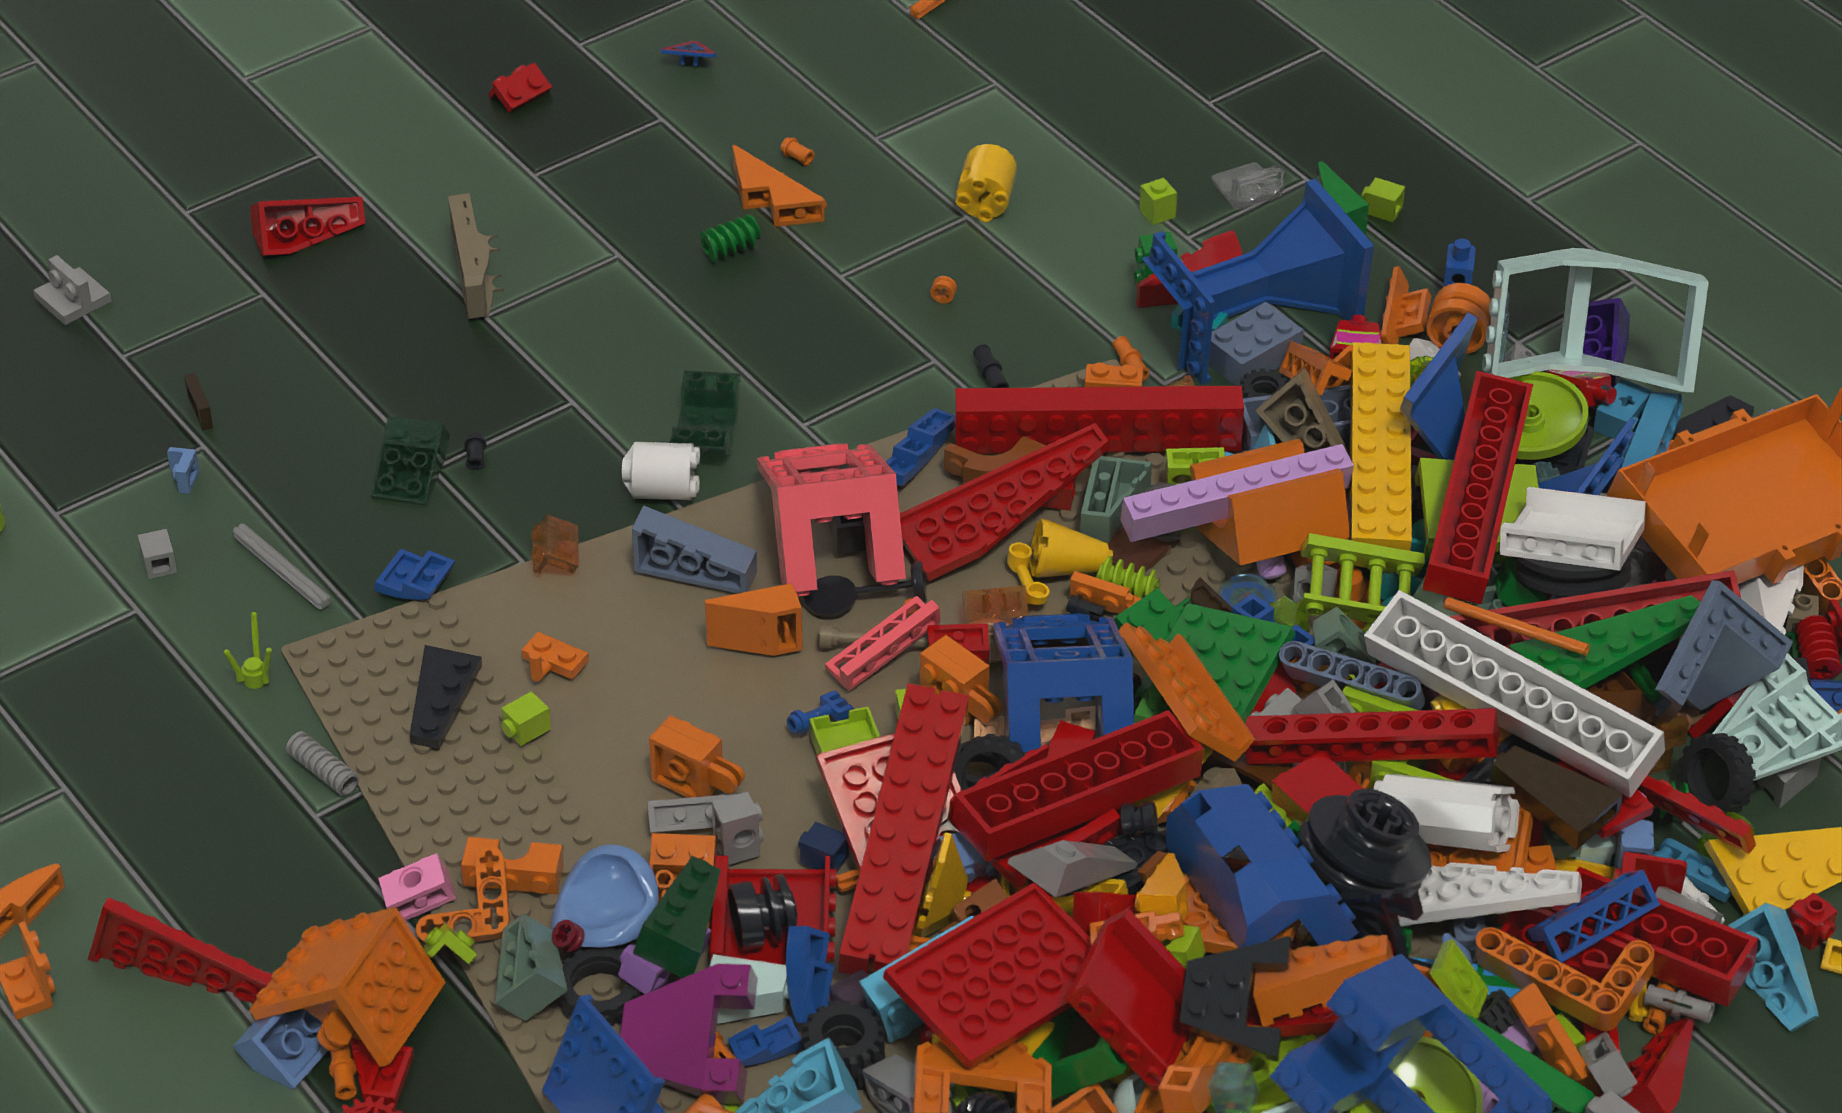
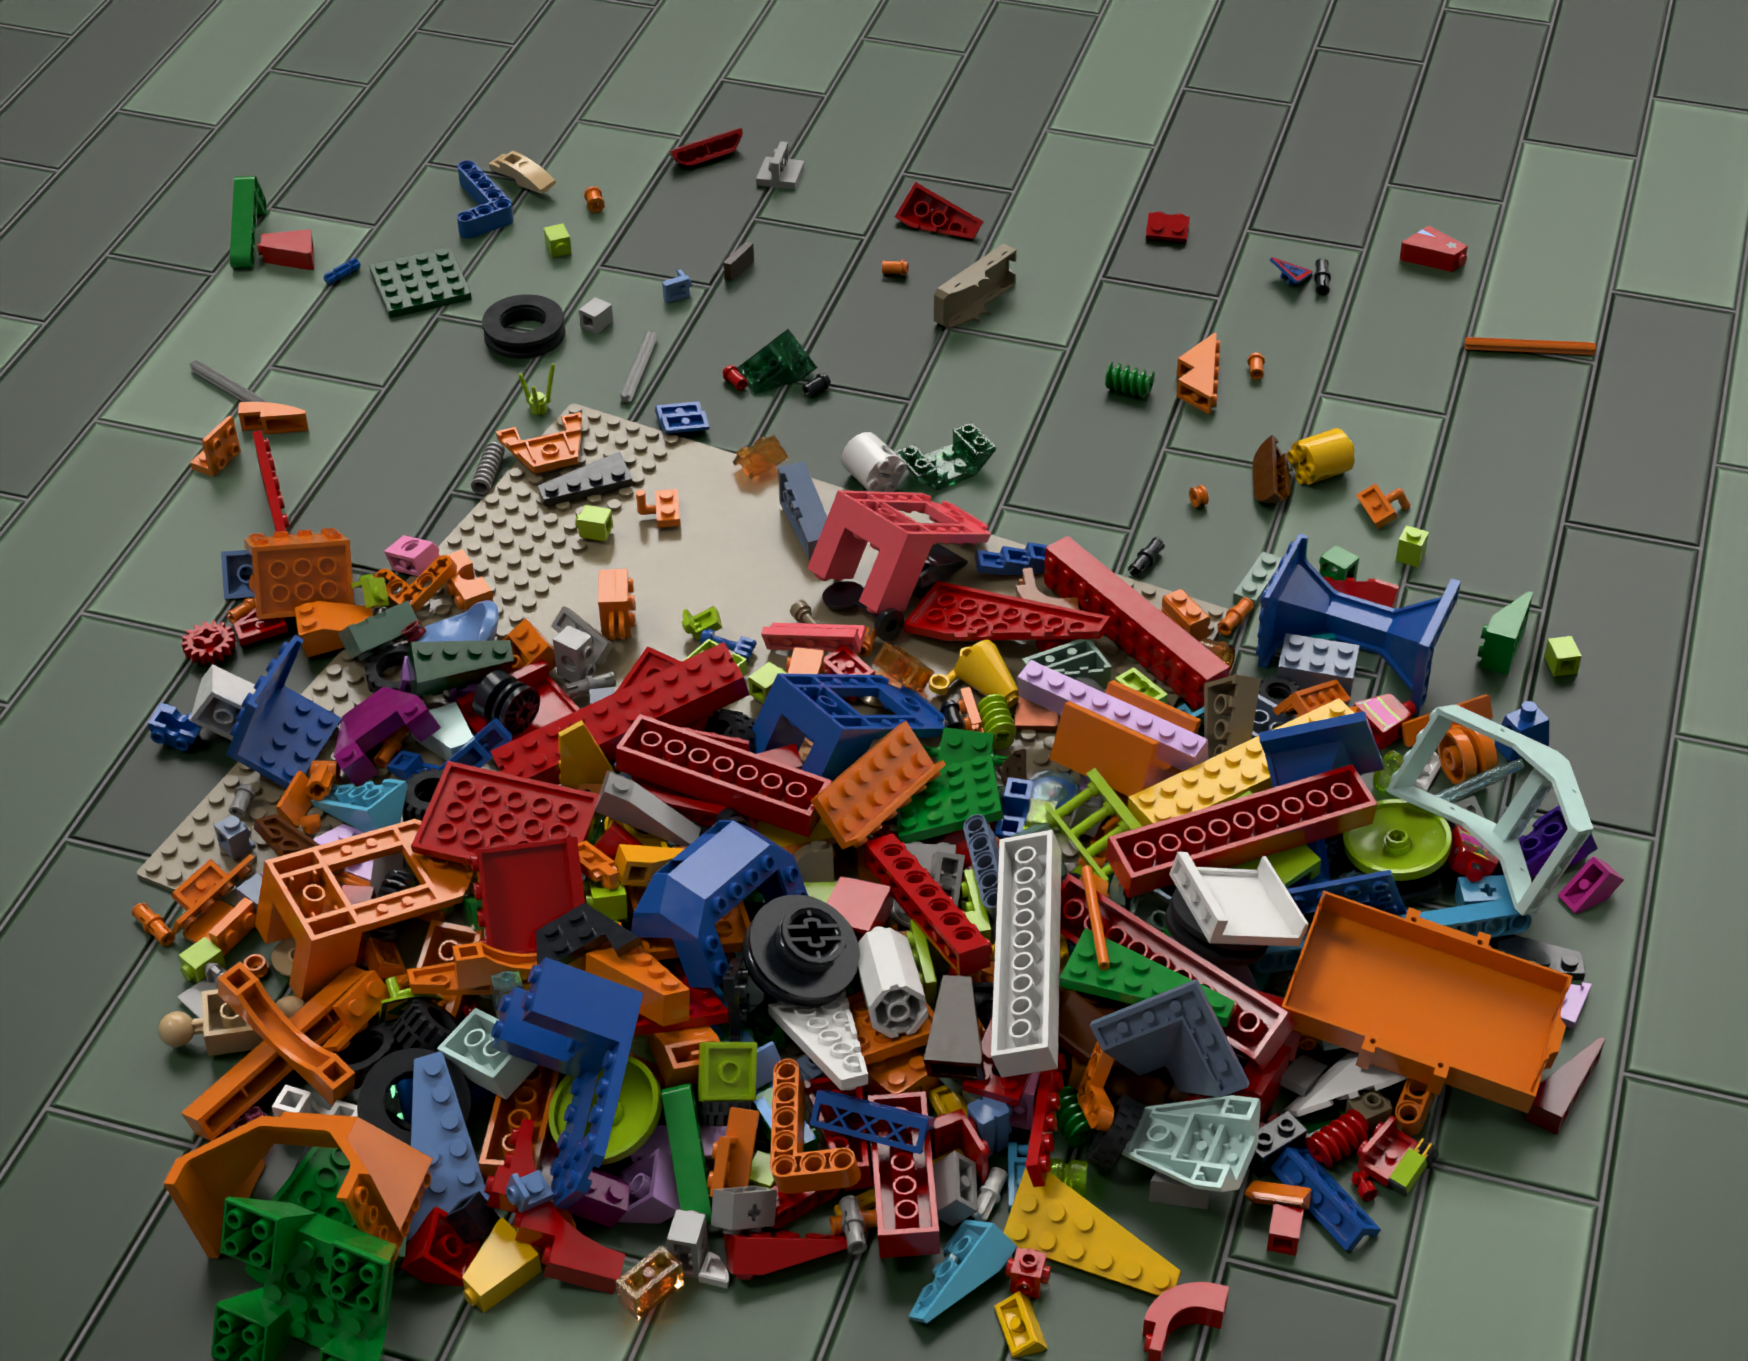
camera: 55 degrees right, 0 degrees up
orange slope [705,583,803,656] -> none
clear bracket [1212,163,1284,210] -> none
none -> orange slope [294,601,374,658]
none -> black tyre [482,294,565,359]
none -> orange wing [496,412,582,474]
none -> light grey pin [564,671,616,699]
none -> lime bracket [682,606,722,641]
none -> red pin [722,365,748,391]
none -> orange pin [882,259,909,276]
none -> orange beam [1077,1041,1115,1132]
none -> plate [1233,552,1281,608]
none -> reddish brown brick [1253,435,1290,504]
none -> black pin [1314,258,1331,296]
none -> orange plate [1356,483,1411,529]
none -> dark pink slope [1557,856,1624,914]

